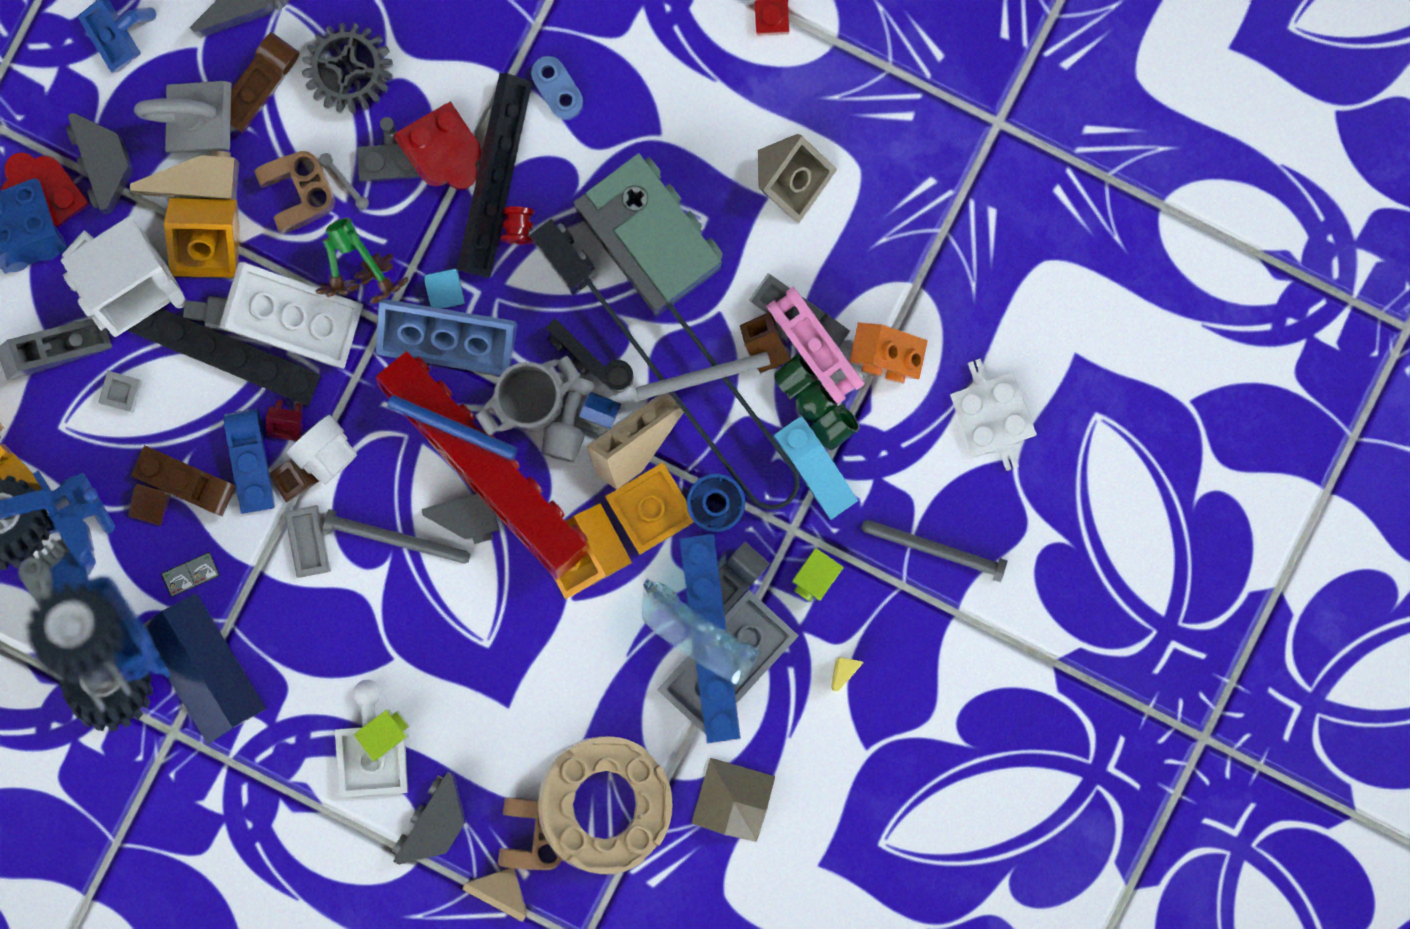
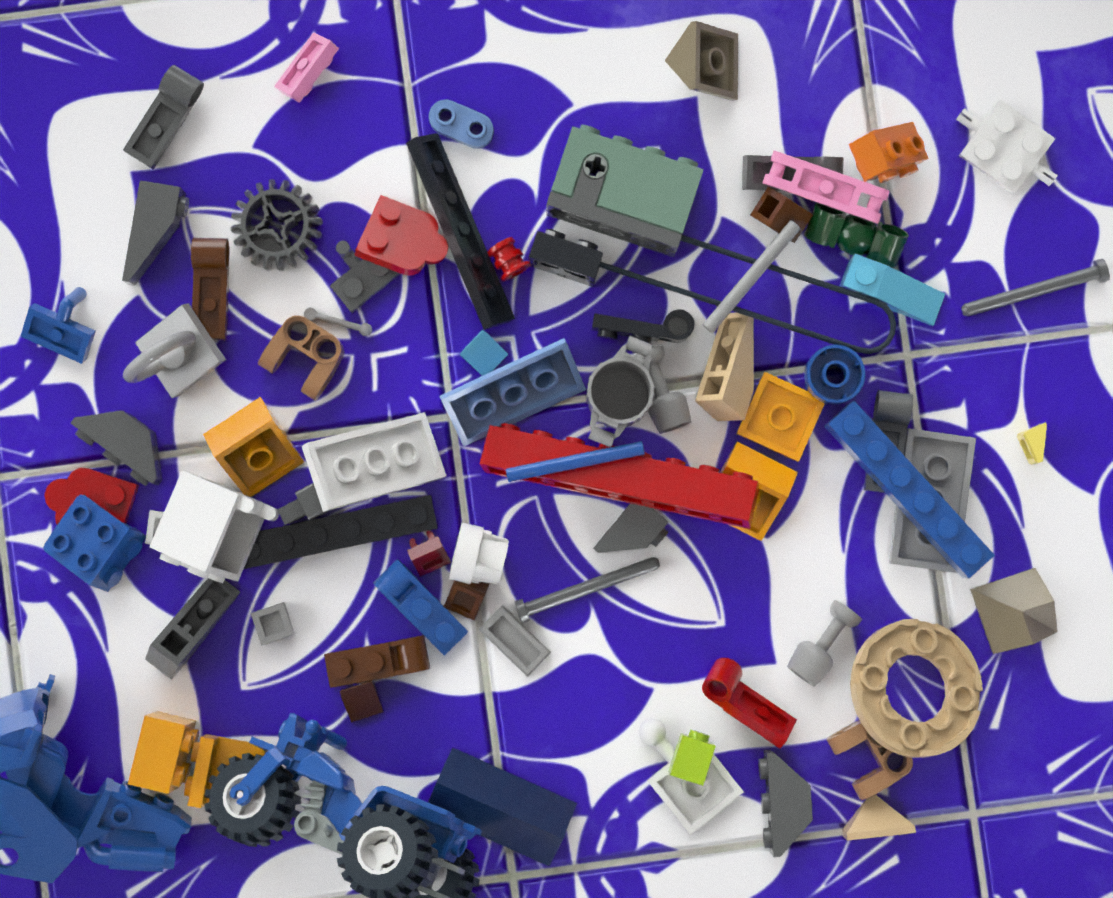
camera: 35 degrees left, 0 degrees up
tan slope [130,151,239,200] -> none
light grey sticker [161,552,220,597] -> none
plant [315,218,408,304] -> none
blue tile [579,392,622,429] -> none
clear light blue windscreen [642,578,761,686] -> none
lime brick [791,548,844,602] -> none
none -> red plate [702,658,797,749]
none -> light grey piece [787,600,862,687]

